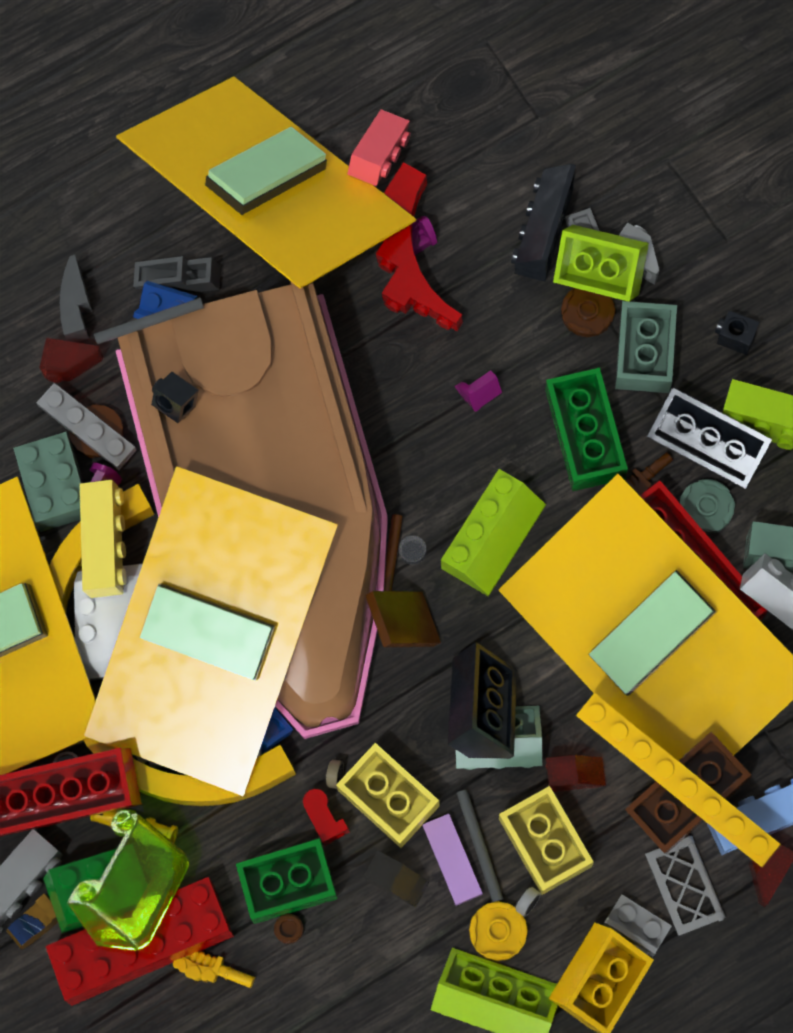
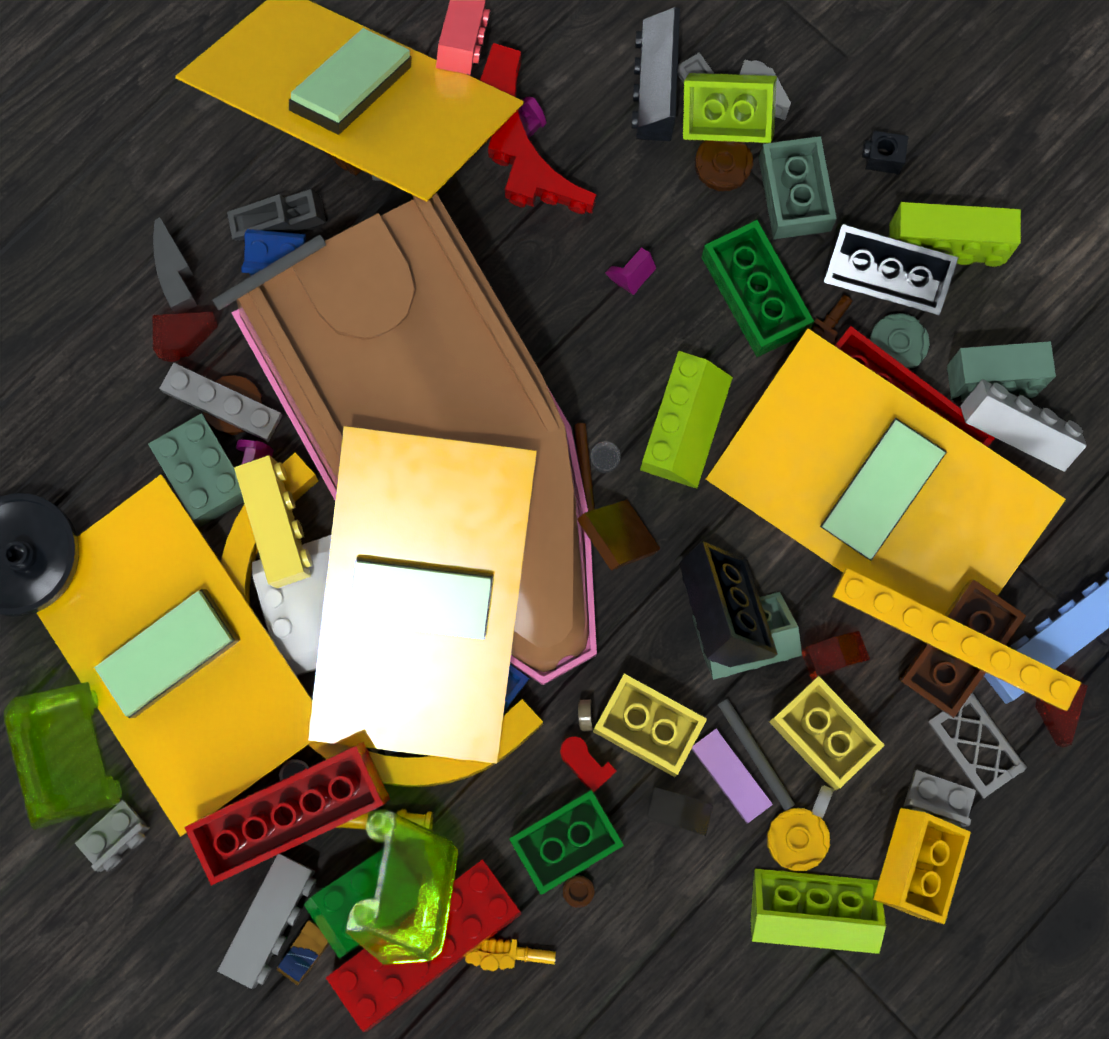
camera: 25 degrees left, 5 degrees up
black brick [151,372,199,423] -> none

